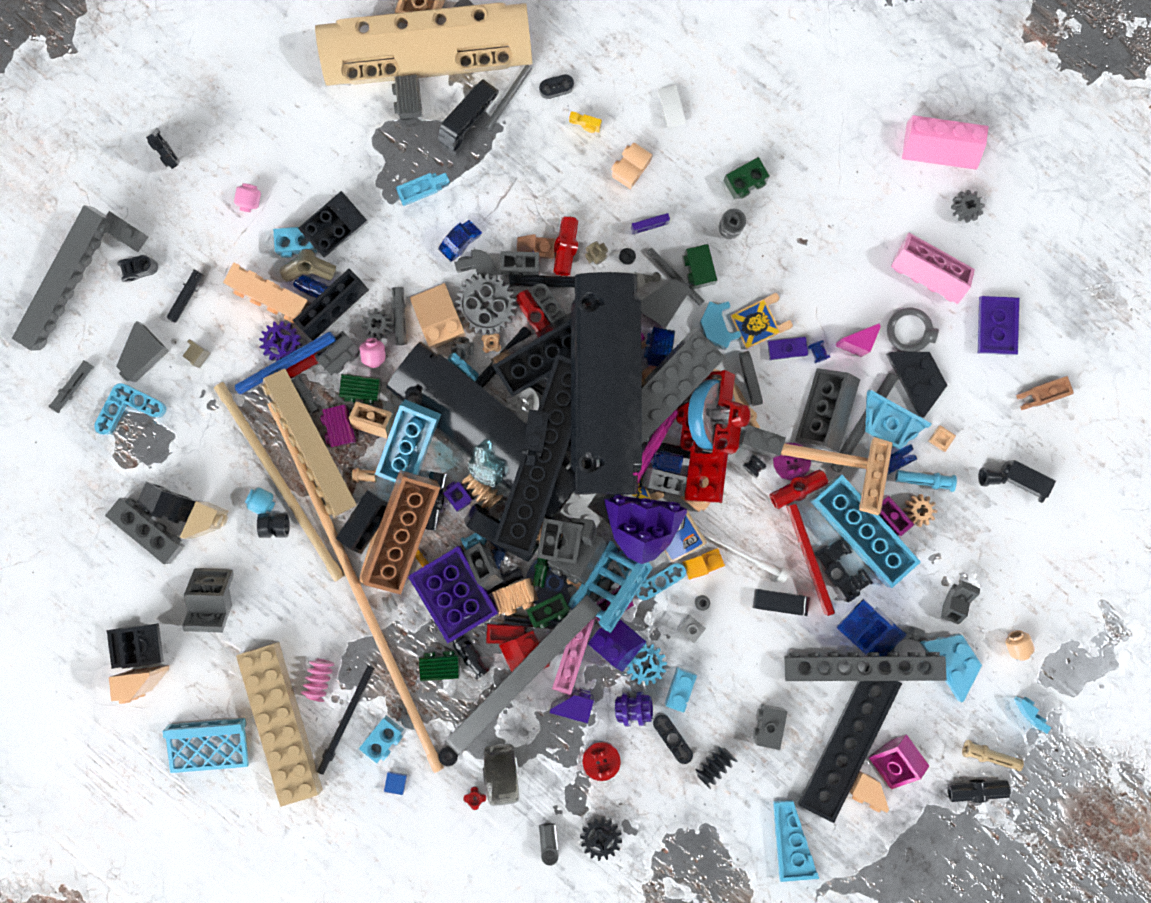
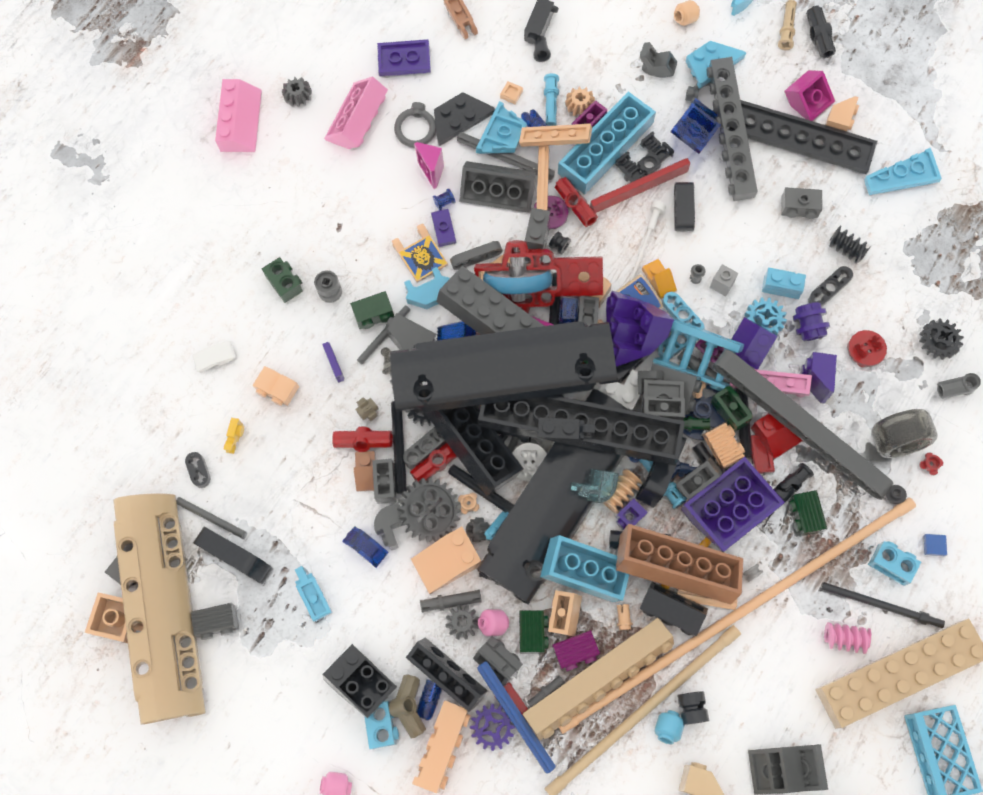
camera: 90 degrees left, 15 degrees down
black piece [619,248,636,265] -> none

